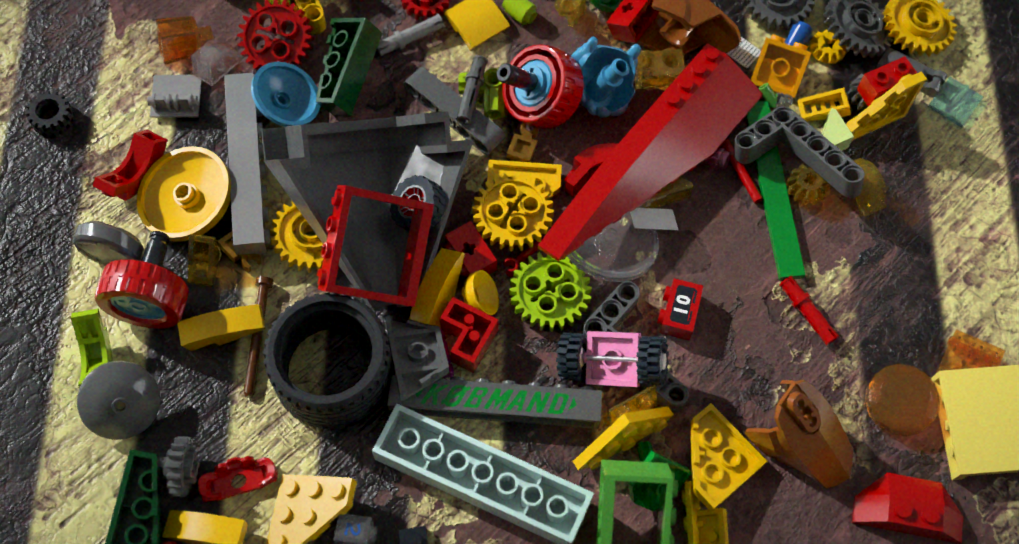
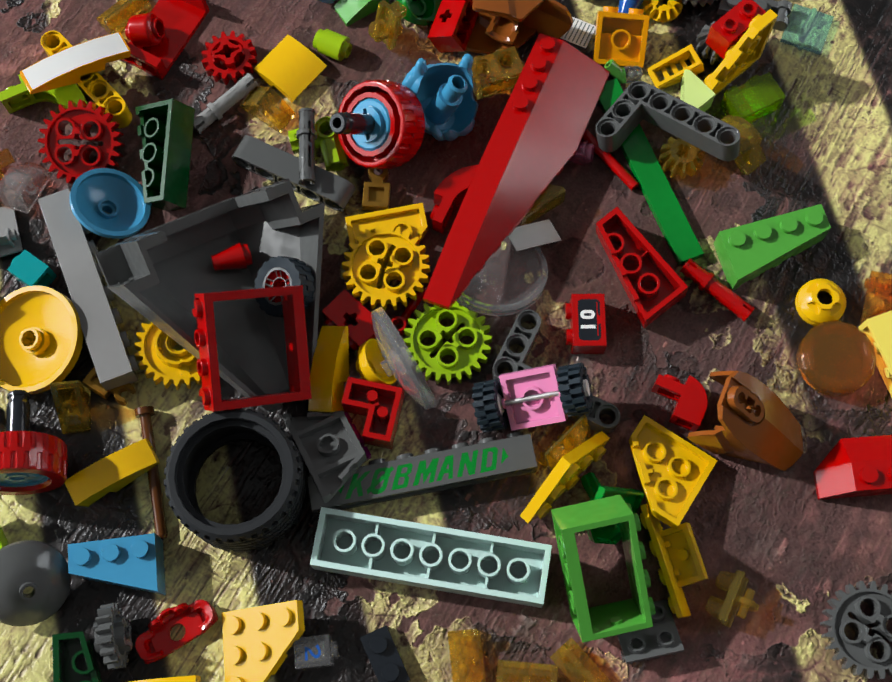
camera: 10 degrees left, 5 degrees up
none -> teal brick [7,250,57,287]
none -> dark azure wedge [68,533,166,596]
none -> red cone [211,243,253,271]
none -> clear yellow slope [240,87,296,133]
none -> clear dish [371,306,437,411]
none -> red wedge [596,207,688,328]
none -> red brick [651,374,708,432]
none -> bright green wedge [713,204,831,291]
none -> clear neon green brick [720,72,786,129]
none -> yellow piece [795,278,846,327]

